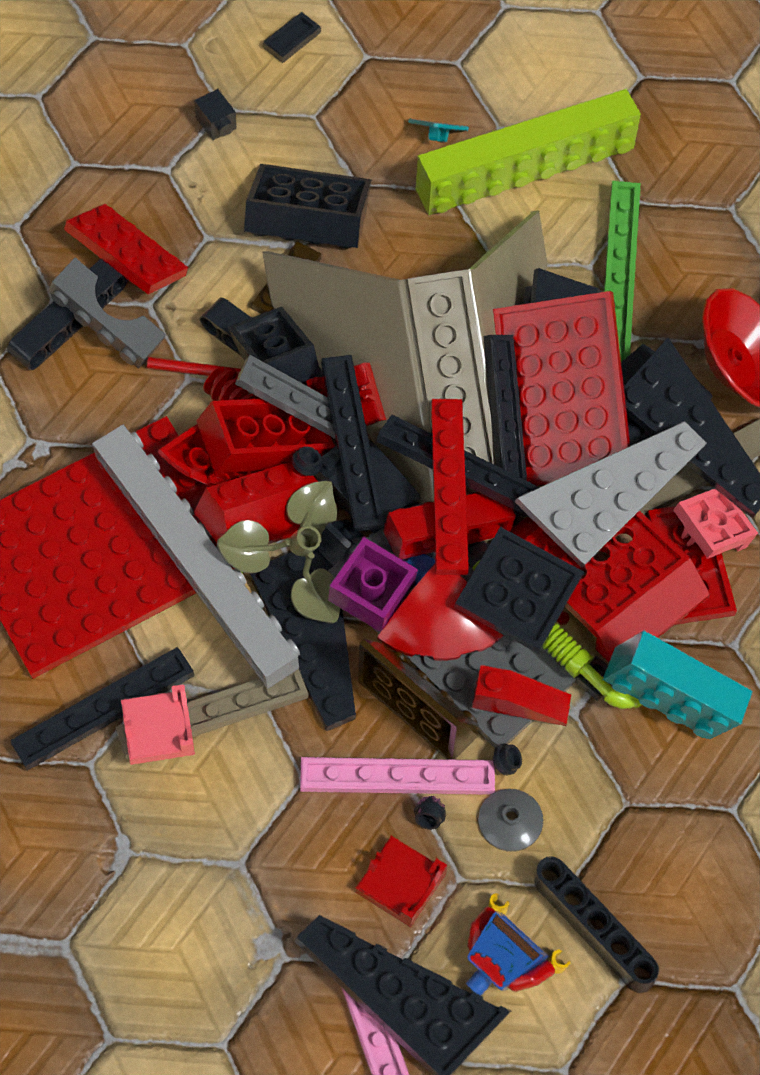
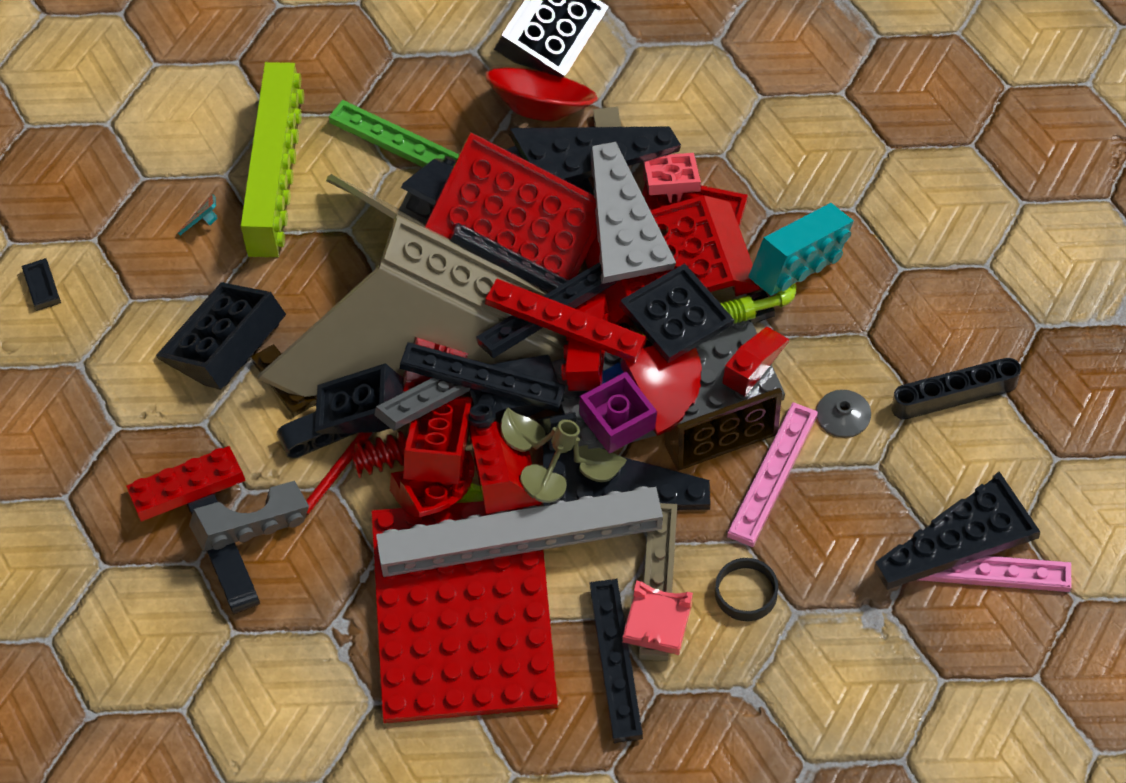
camera: 60 degrees left, 5 degrees down
black brick [194,89,237,140] -> none
red piece [355,835,447,927] -> none
black plate [414,795,447,830] -> none
torso [466,893,570,996] -> none
black plate [493,743,522,776] -> none
none -> black tyre [715,558,778,621]

